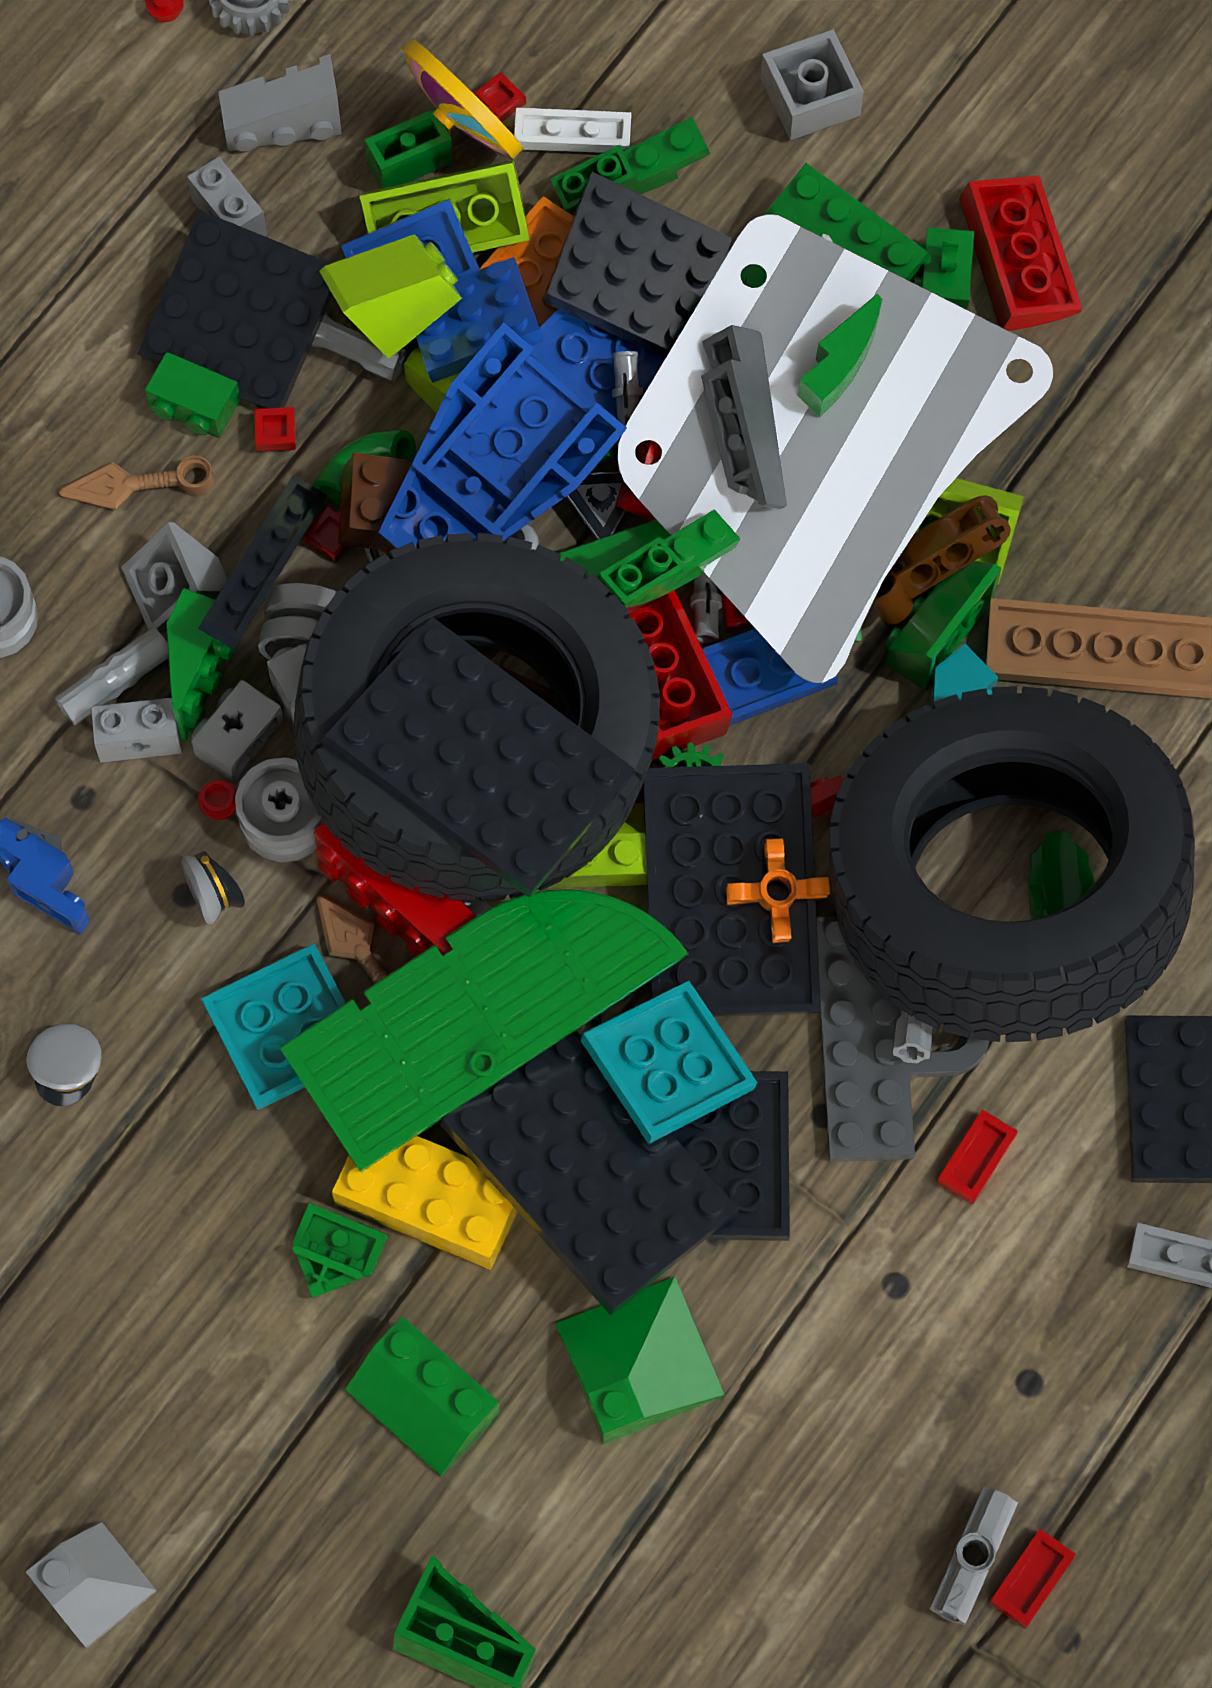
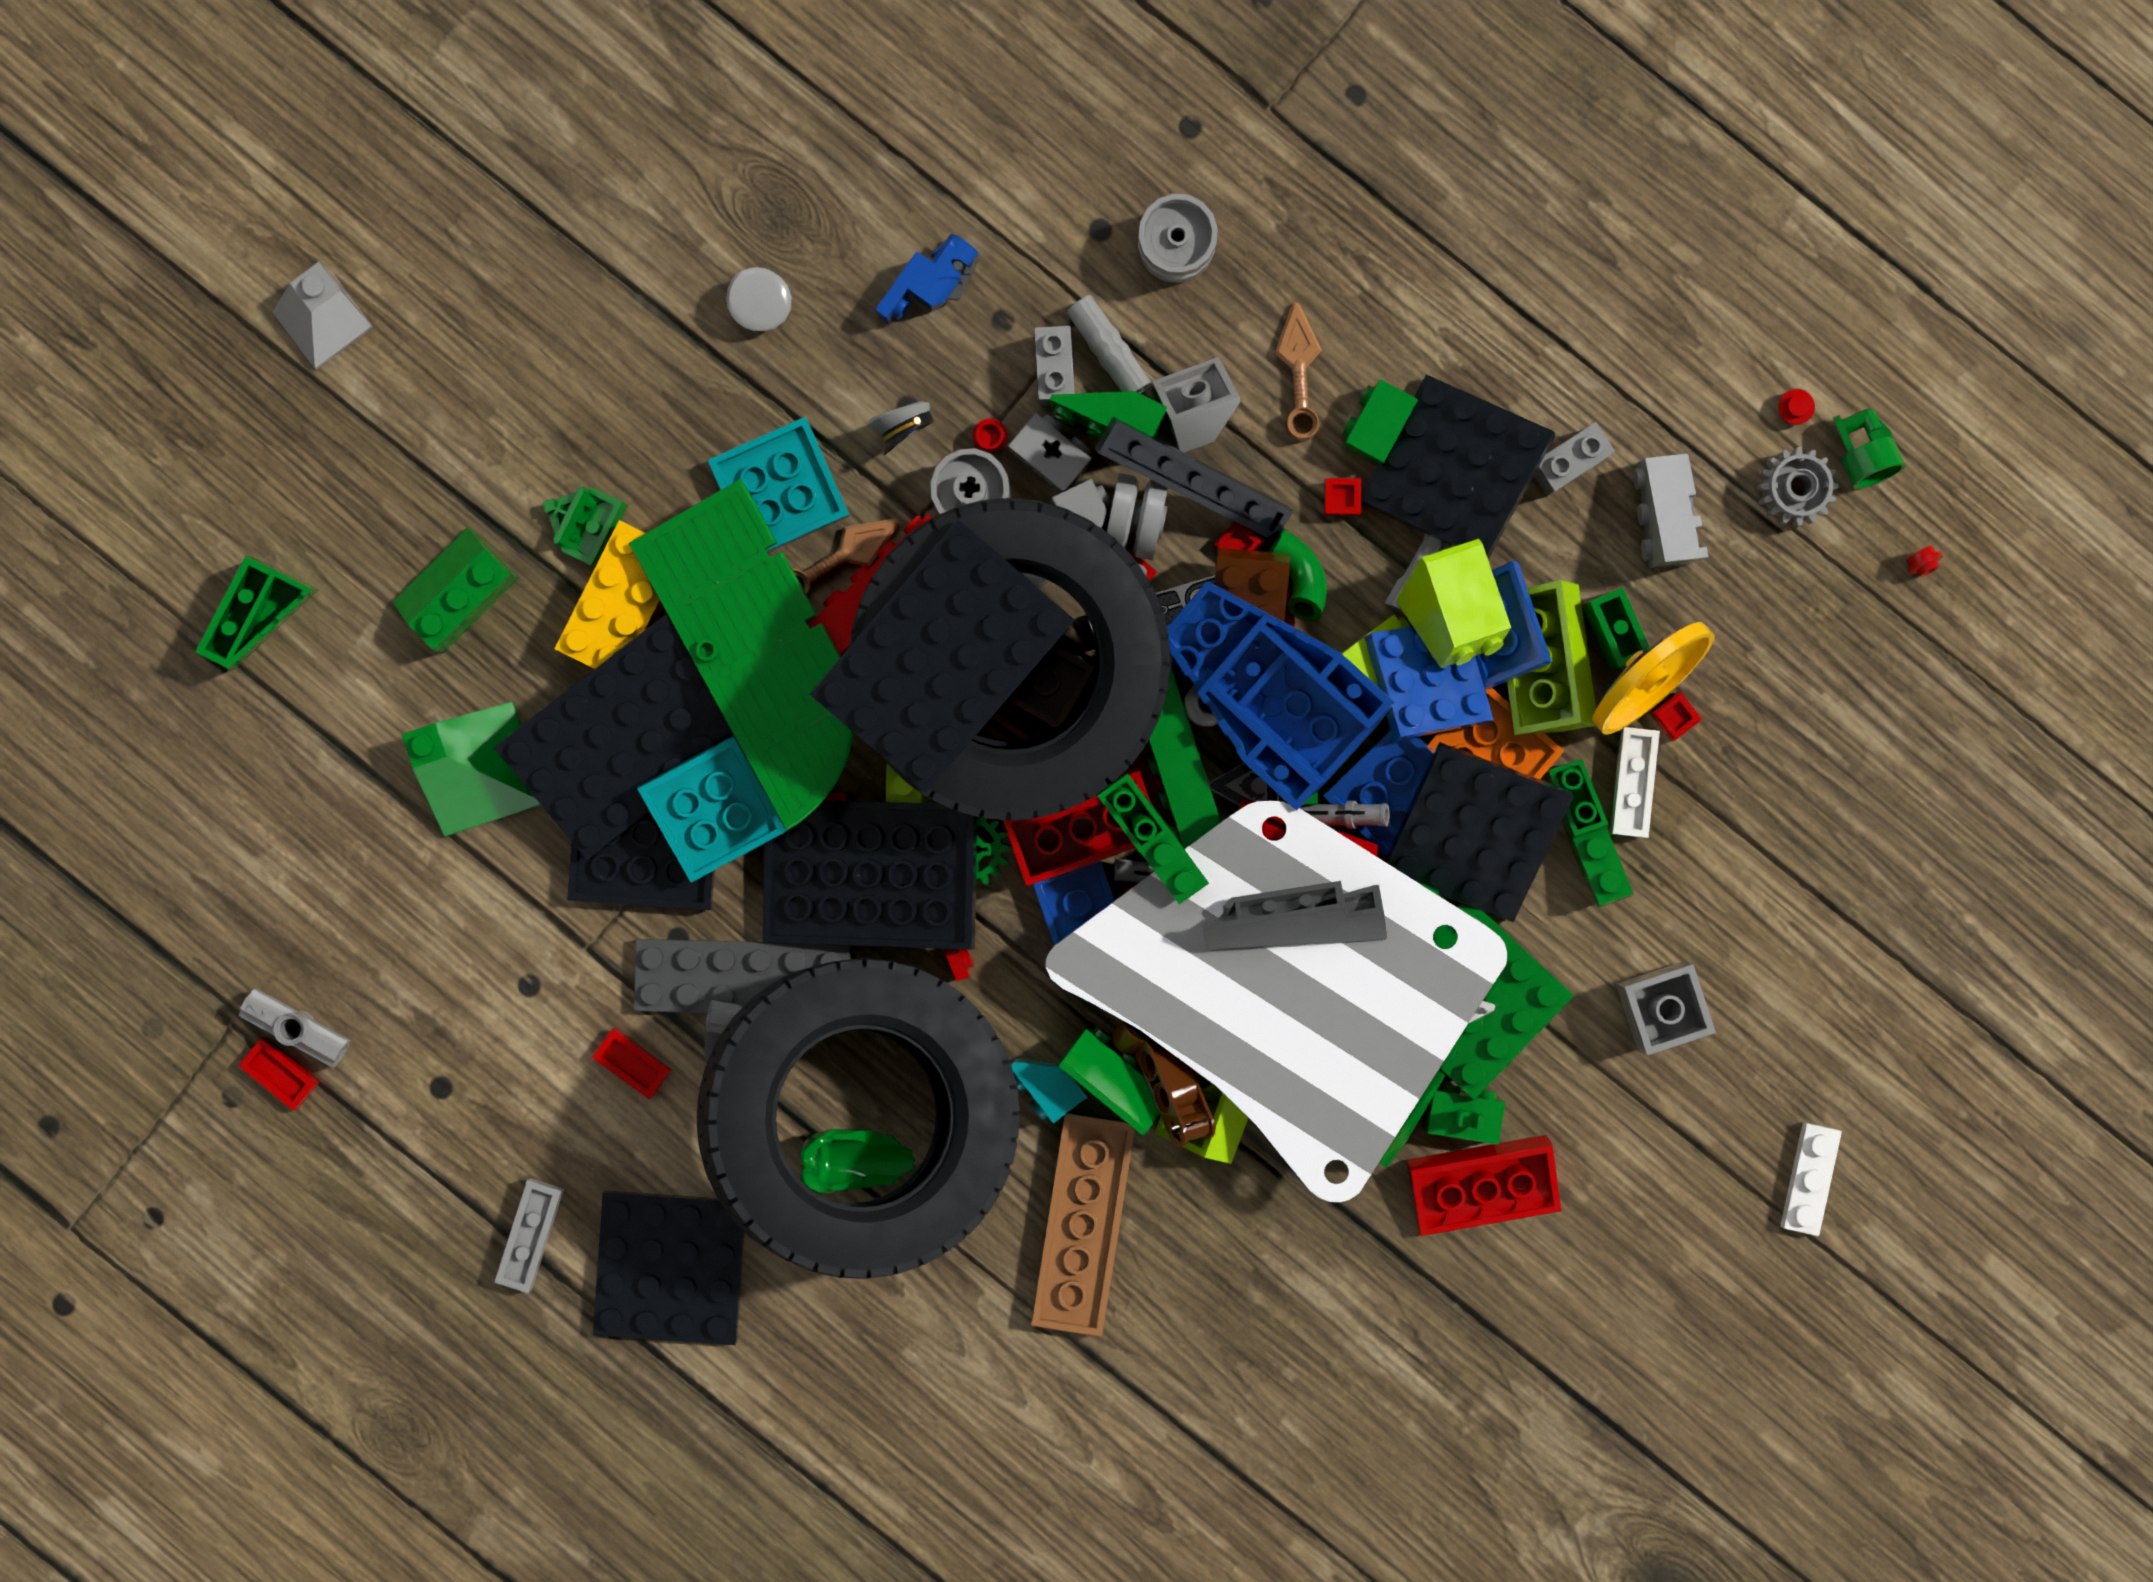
camera: 95 degrees right, 20 degrees up
orange pin [726,838,830,943] -> none
green slope [797,294,883,418] -> none

